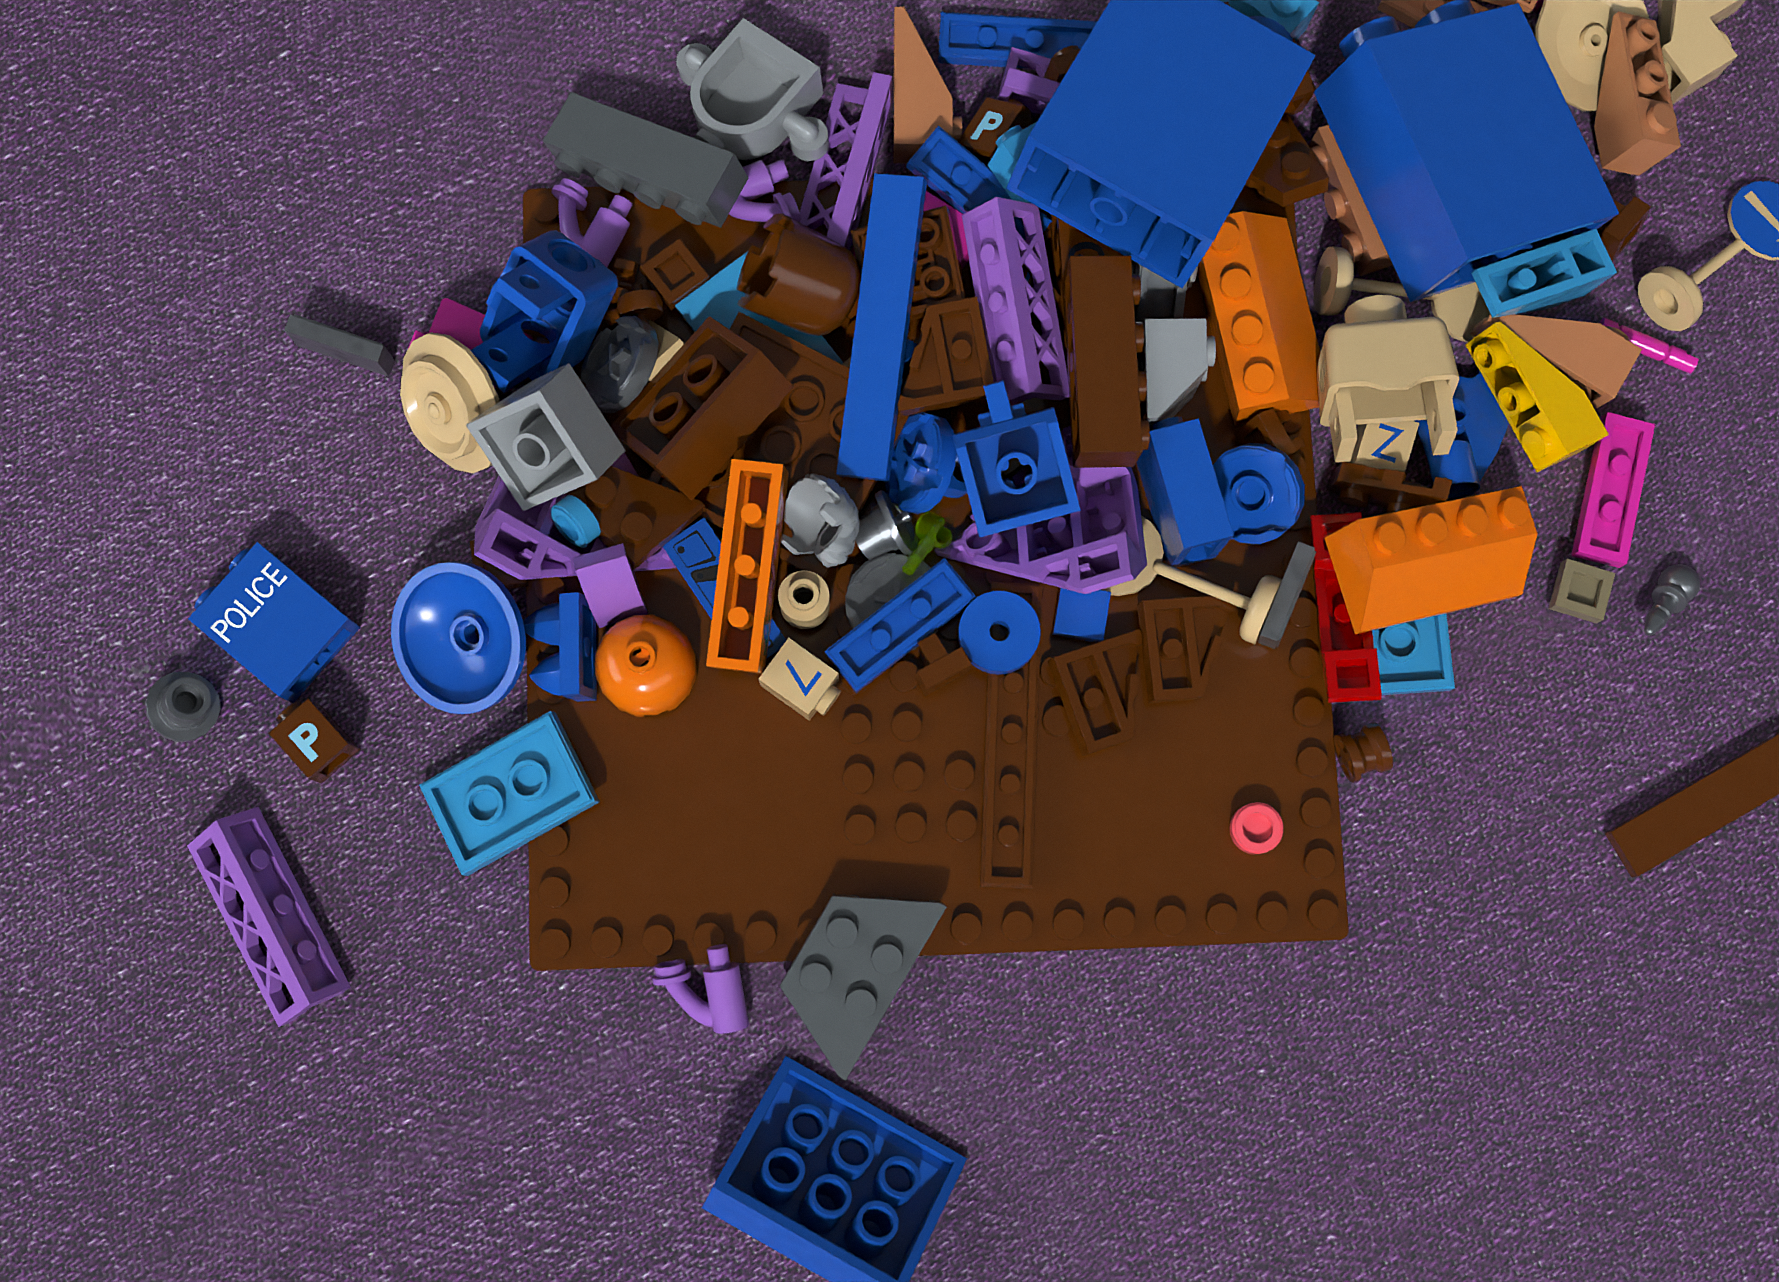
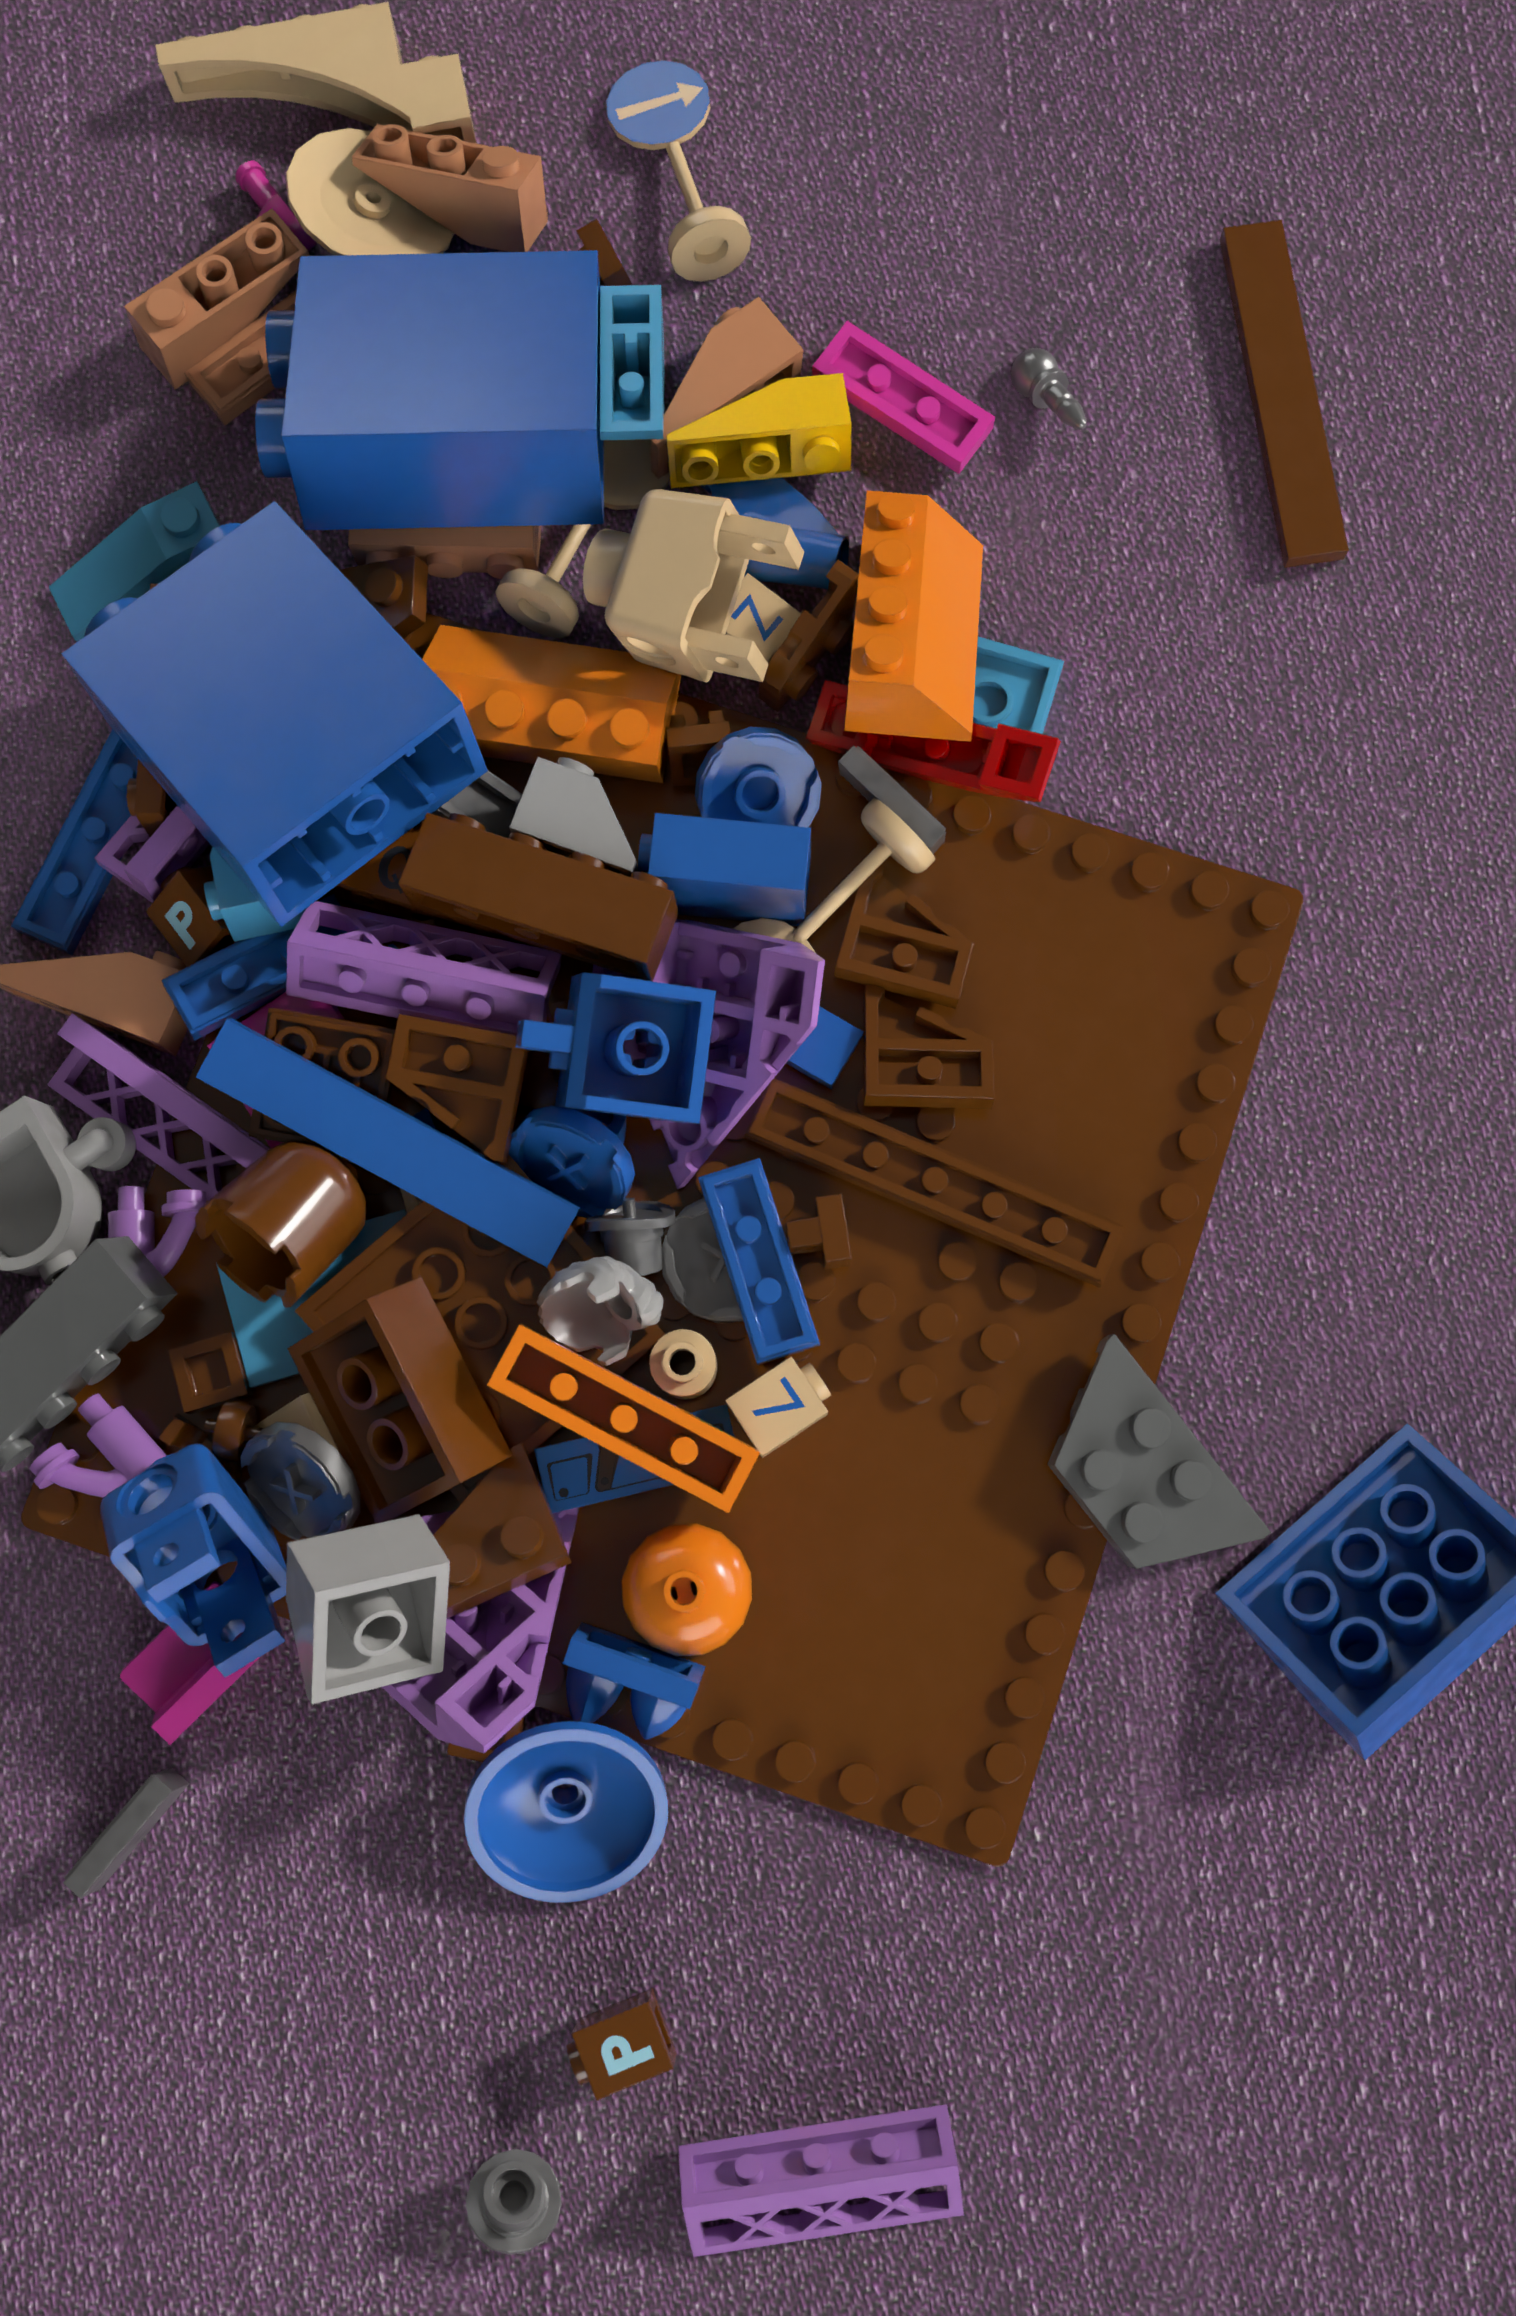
camera: 60 degrees left, 0 degrees up
blue brick [188,542,361,703] -> none
tan piece [400,332,500,473] -> none
dark azure tile [419,711,600,876] -> none
dark azure tile [551,495,601,548] -> none
medium lavender slope [573,543,648,628] -> none
medium lavender plant [652,944,749,1034] -> none
clear neon green hand [902,512,952,575] -> none
blue piece [958,591,1041,675] -> none
coral tile [1229,802,1283,854] -> none
reddish brown wheel [1334,722,1393,783] -> none
dark tan plate [1548,559,1615,623] -> none
dark pink wheel [1600,317,1699,374] -> none

